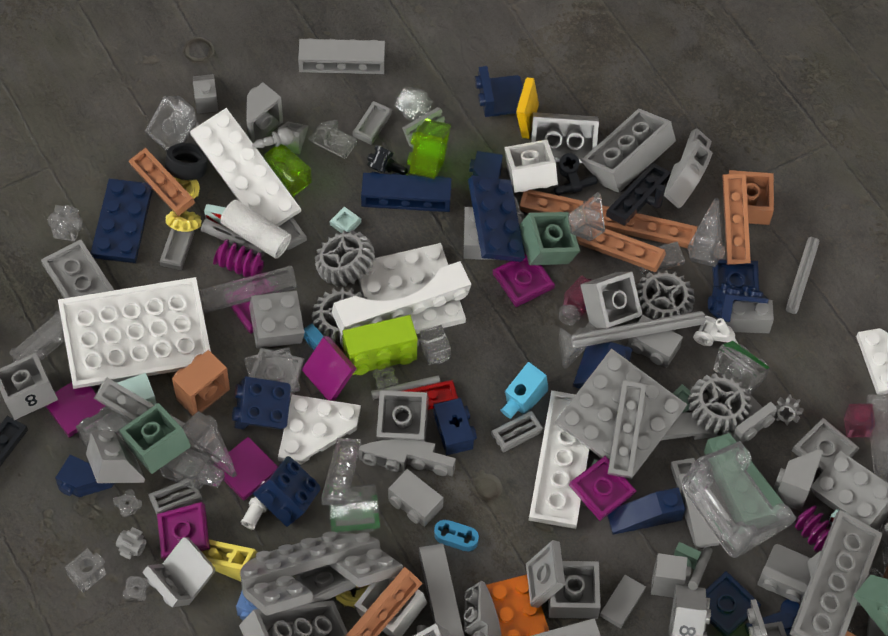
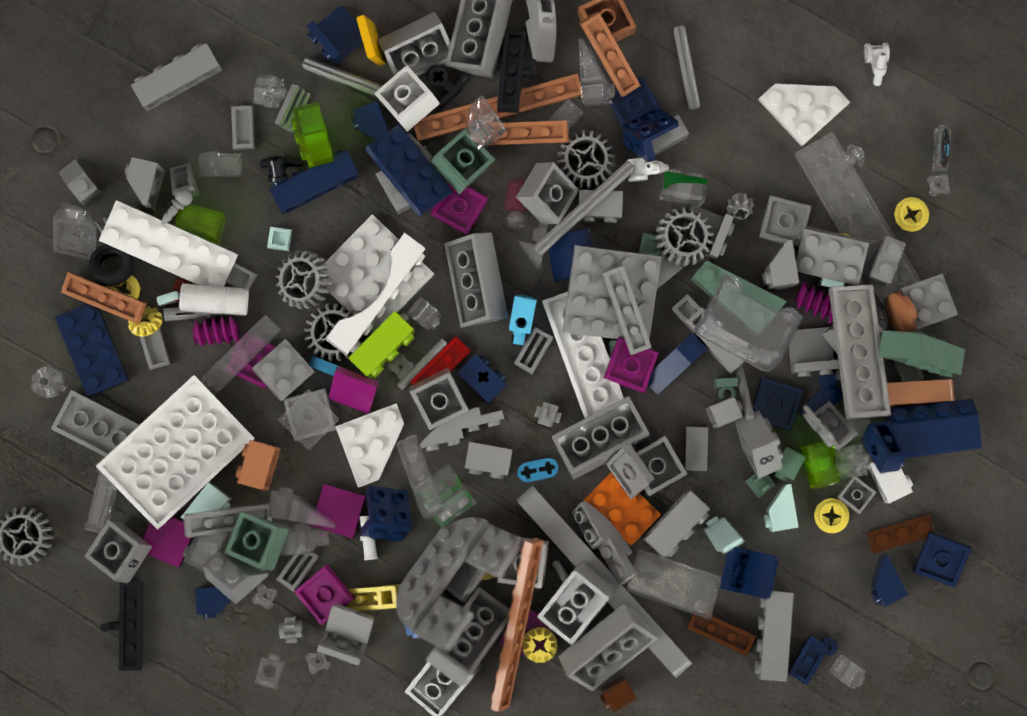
camera: 30 degrees left, 25 degrees up
dark blue bracket [232,376,291,429] -> none
clear pink brick [844,404,875,437] -> none
none -> light grey axle [302,57,382,96]
none -> light grey slope [444,233,508,328]
none -> light grey gear [534,402,562,428]
none -> light grey slope [551,396,650,480]

